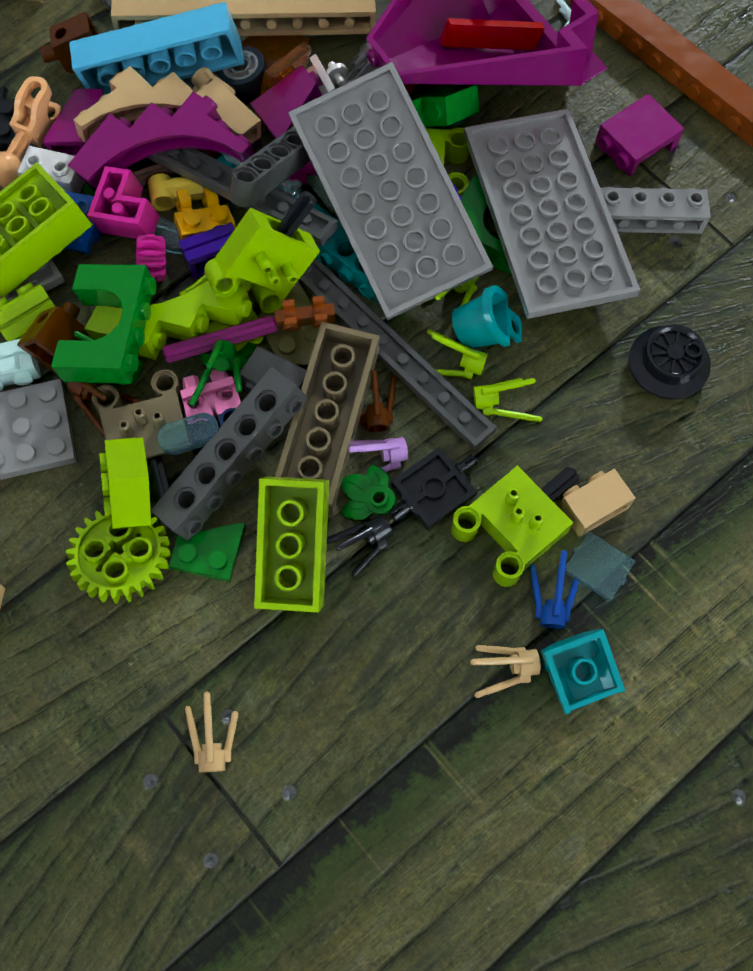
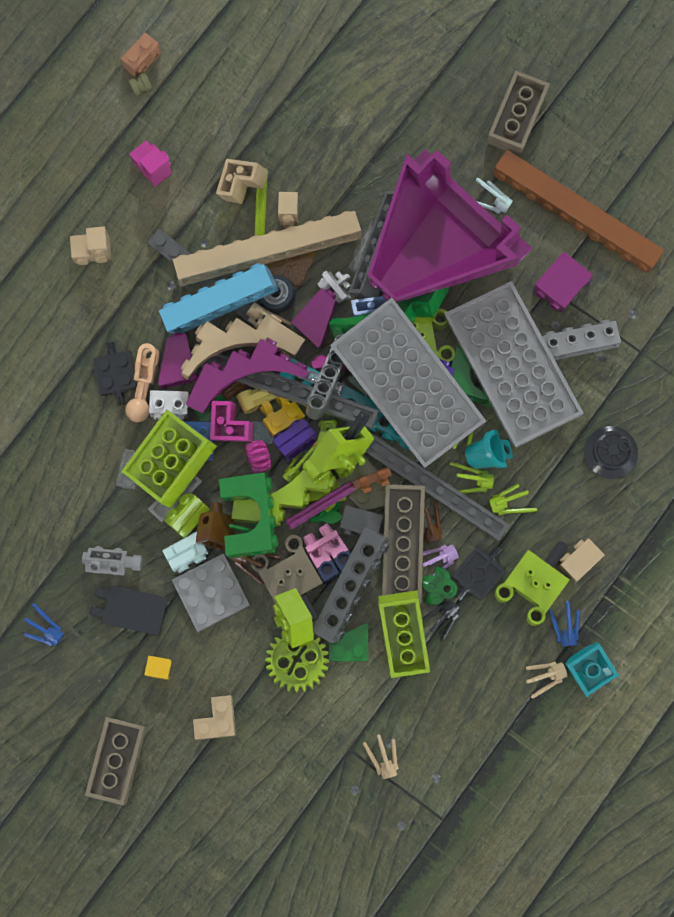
camera: 10 degrees left, 10 degrees up
reddish brown torso [40,12,99,73] -> none
clear light blue tile [158,413,219,455] -> none
green plant [190,339,242,406] -> none
clear orange plate [259,42,312,97] -> none
red tile [440,18,545,50] -> none
clear light blue piece [565,532,635,602] -> none

